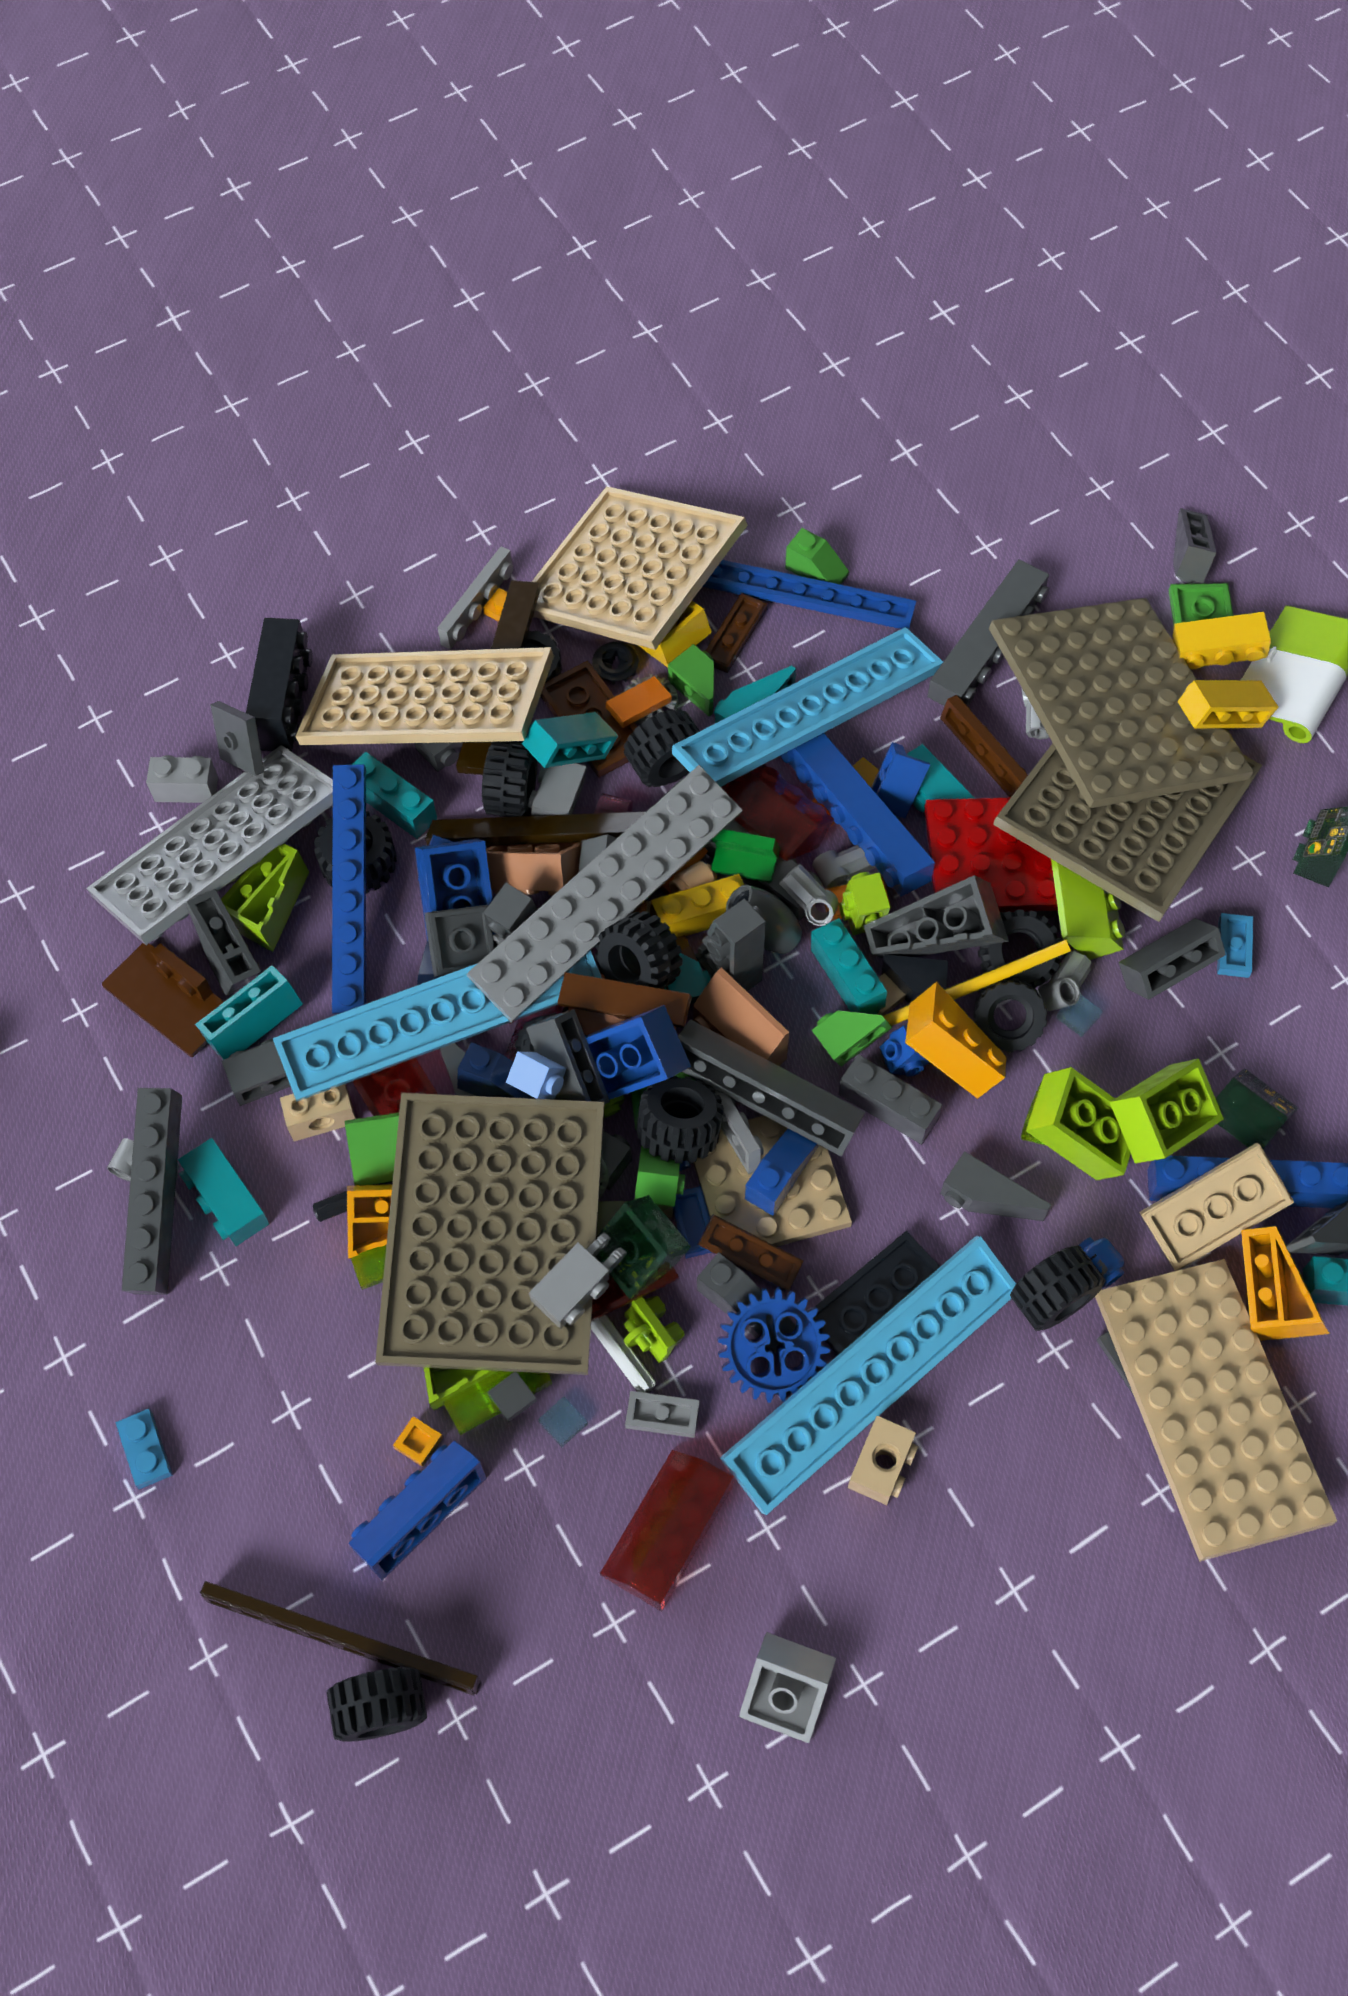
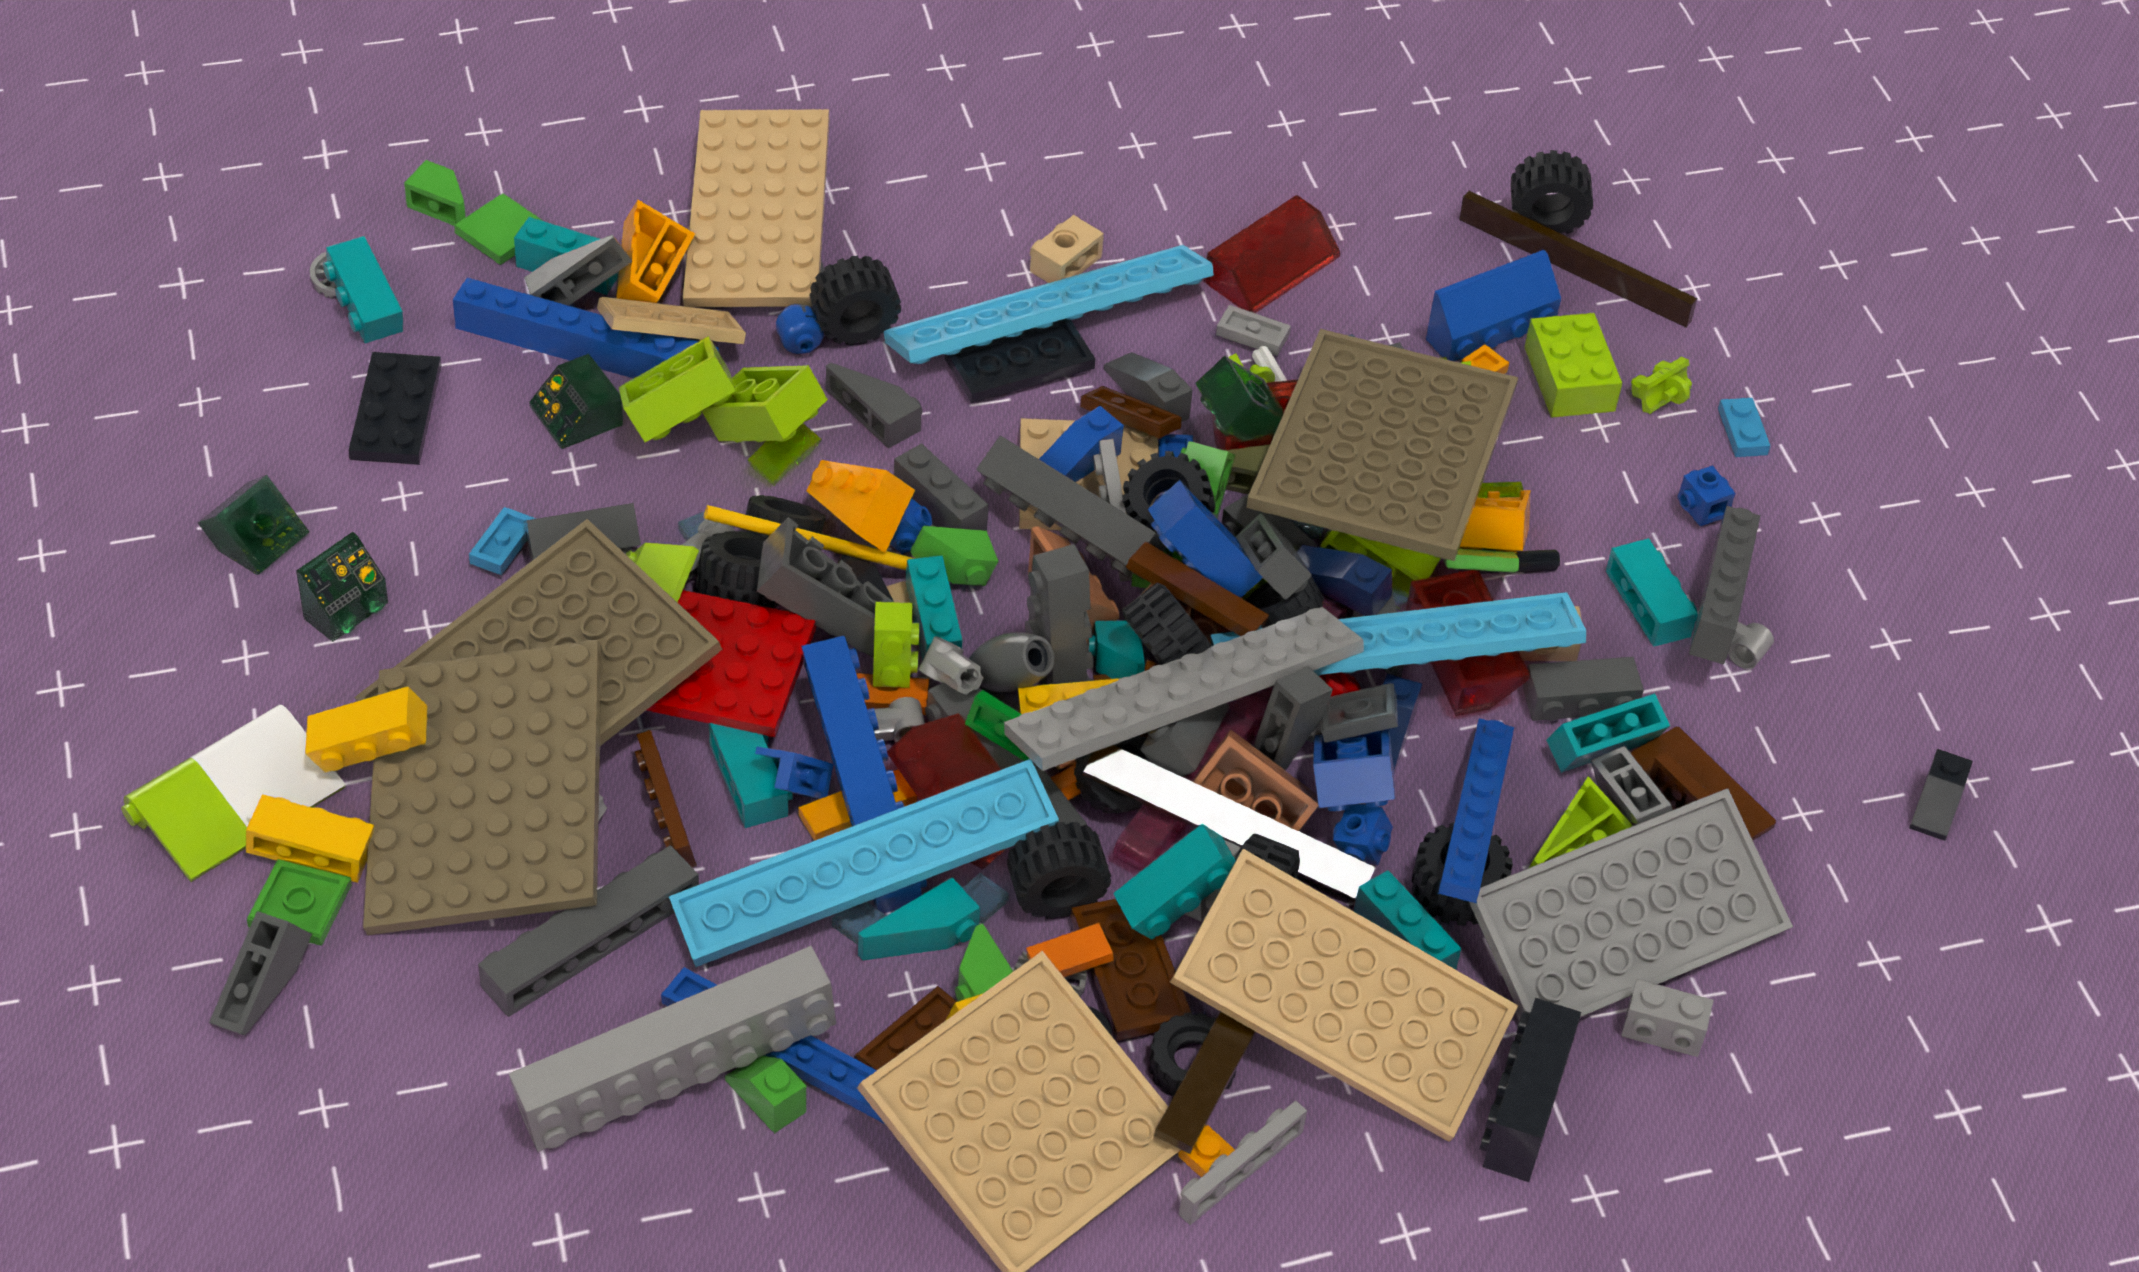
camera: 170 degrees left, 15 degrees down
dark grey plate [210,701,264,776] -> none
light blue brick [506,1051,566,1099] -> none
light grey hinge [529,1232,626,1329] -> none
blue gear [717,1288,830,1403] -> none
light grey slope [739,1632,836,1743] -> none
none -> light grey brick [508,946,836,1152]
none -> lime brick [1524,313,1622,418]
none -> lime hips [1631,357,1692,414]
none -> blue brick [1677,465,1735,527]

